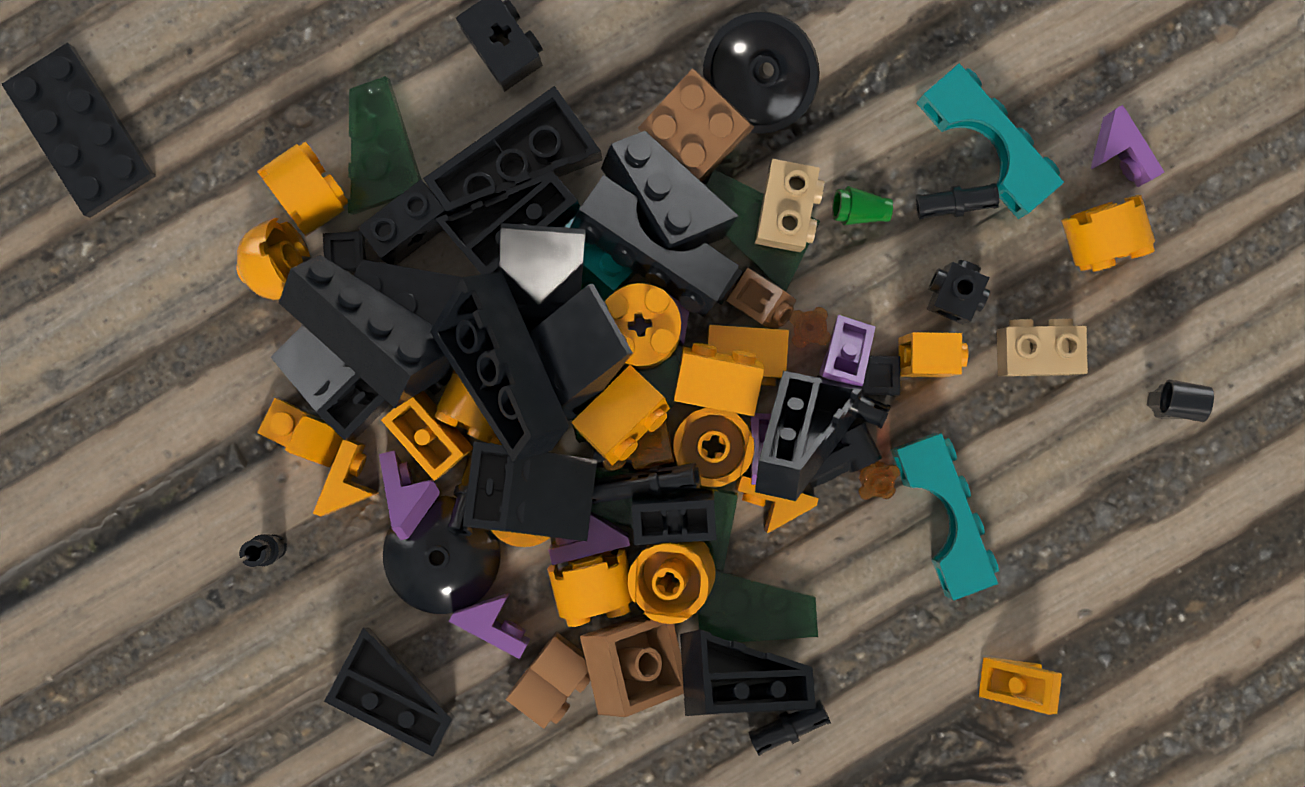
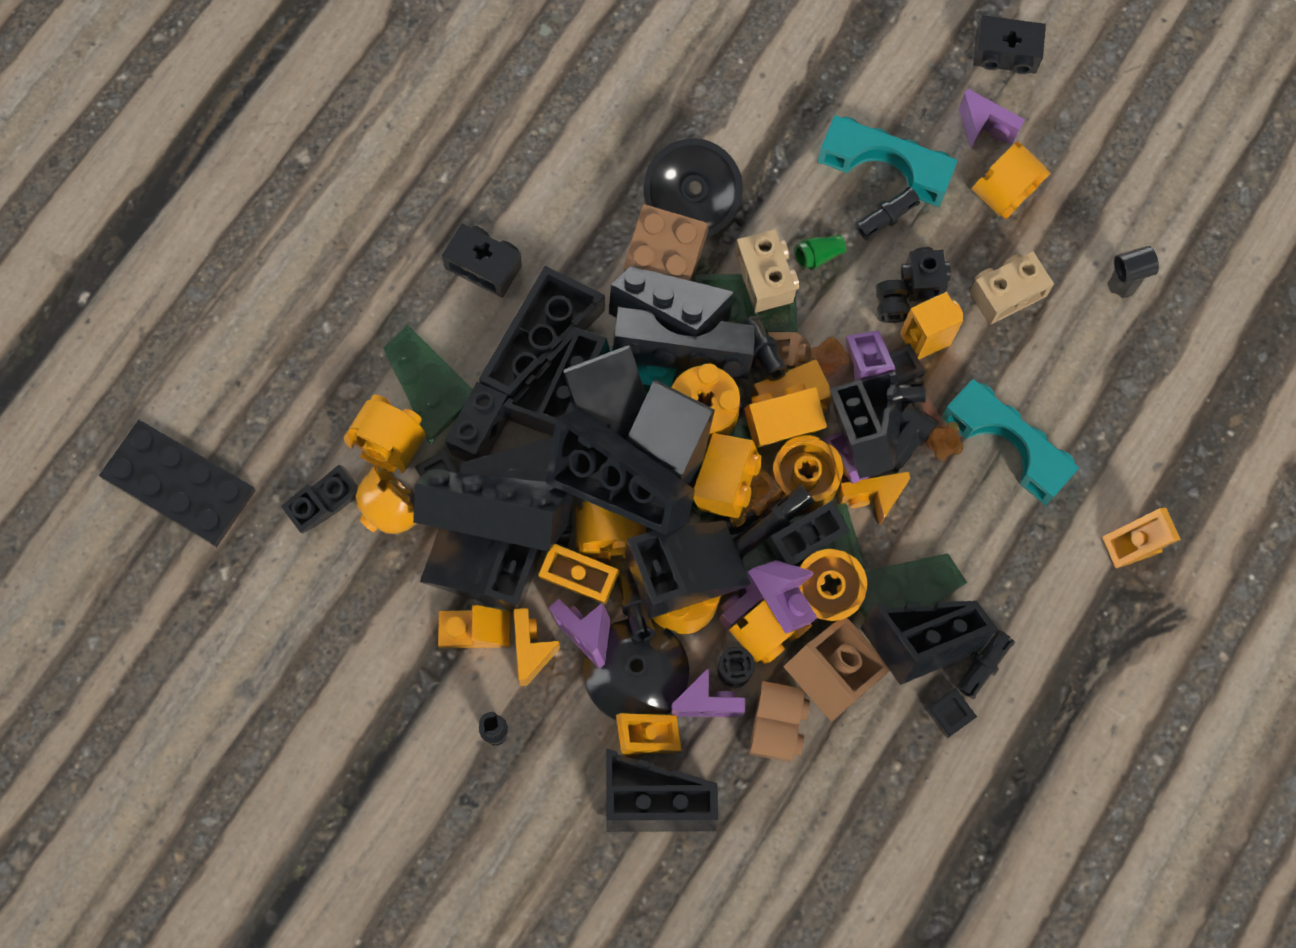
camera: 30 degrees left, 15 degrees down
none -> black slope [281,465,358,534]
none -> light orange slope [616,713,682,758]
none -> black wheel [717,647,755,688]
none -> black pin [744,316,788,381]
none -> medium lavender slope [749,560,817,634]
none -> black wheel [876,280,911,323]
none -> black tile [926,688,977,739]
none -> black brick [973,15,1046,74]

